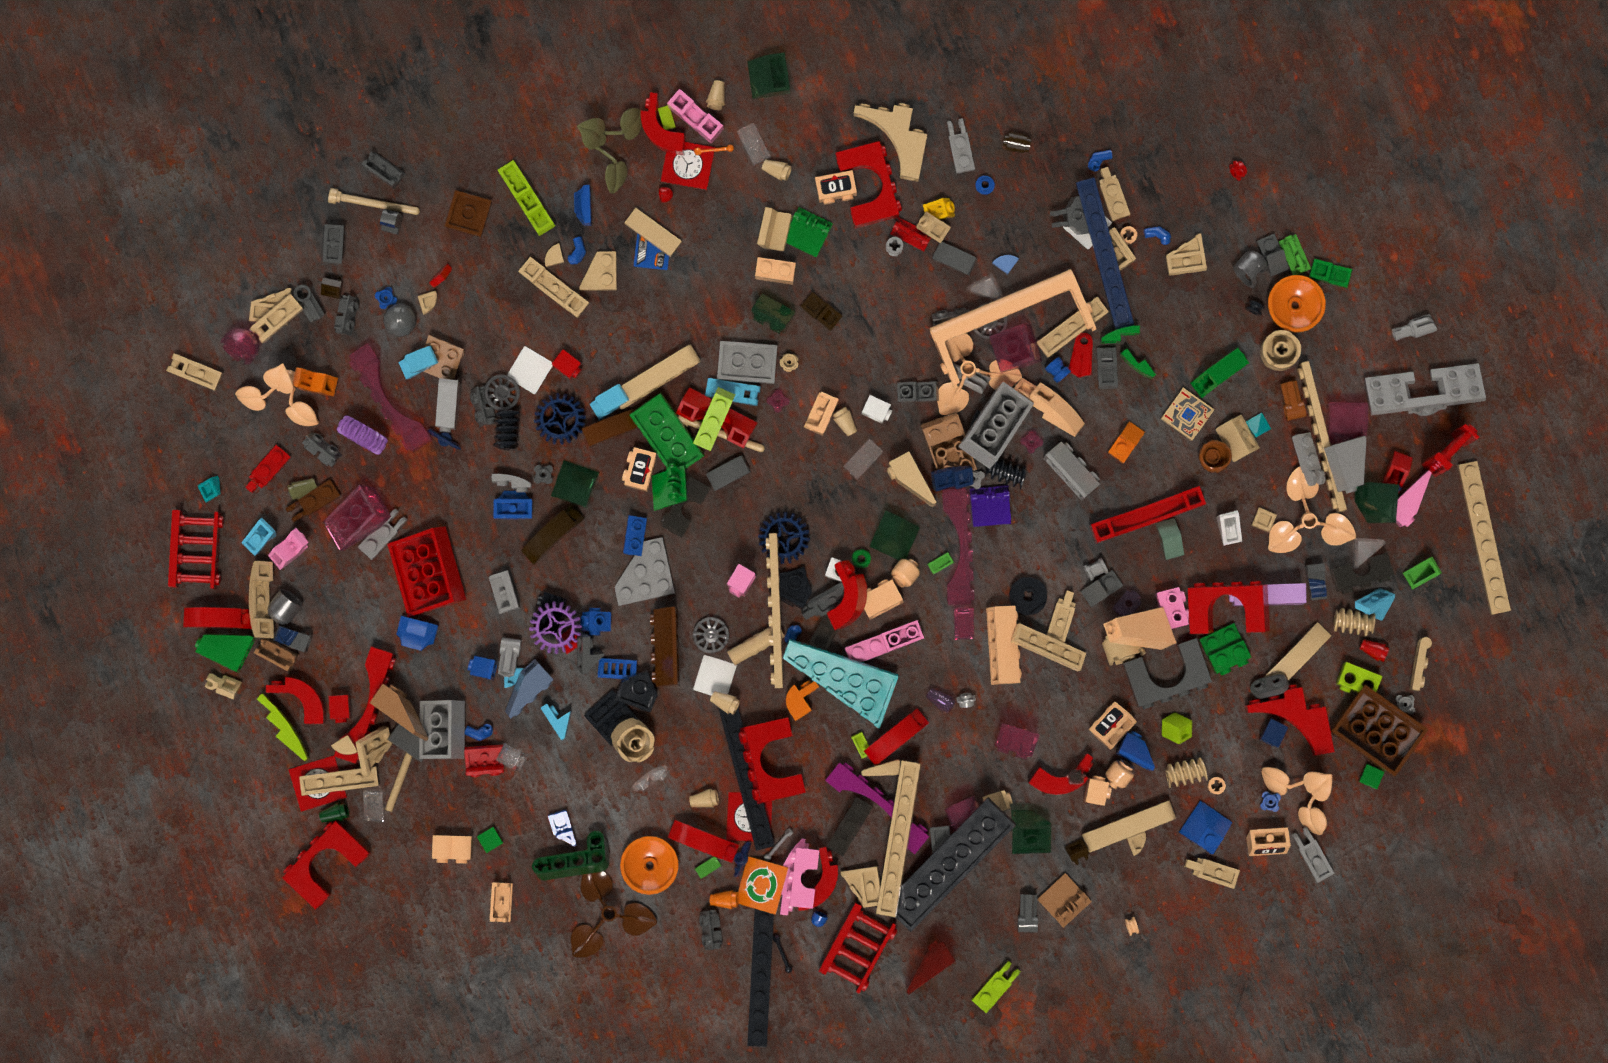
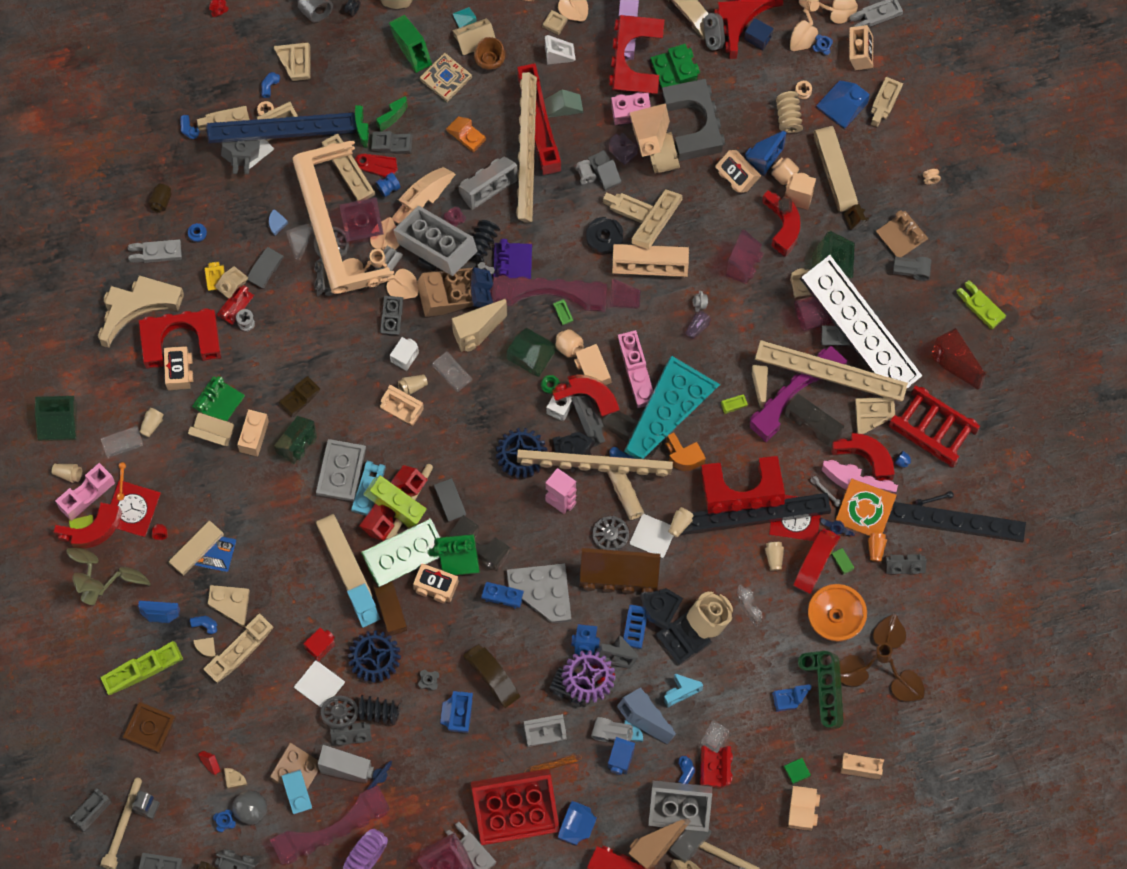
camera: 85 degrees left, 15 degrees down
light grey slope [492,474,532,493] -> none
clear green slope [551,460,600,509] -> none
clear pink plate [767,390,790,413] -> none
tan plate [780,353,798,372] -> none
bright pink arch [786,848,819,909] -> none
red arch [864,708,929,766] -> none
tan tile [1127,831,1146,856] -> none
lime panel [1162,713,1192,744] -> none
none -> tan plate [516,72,537,223]
none -> orange piece [525,756,582,771]

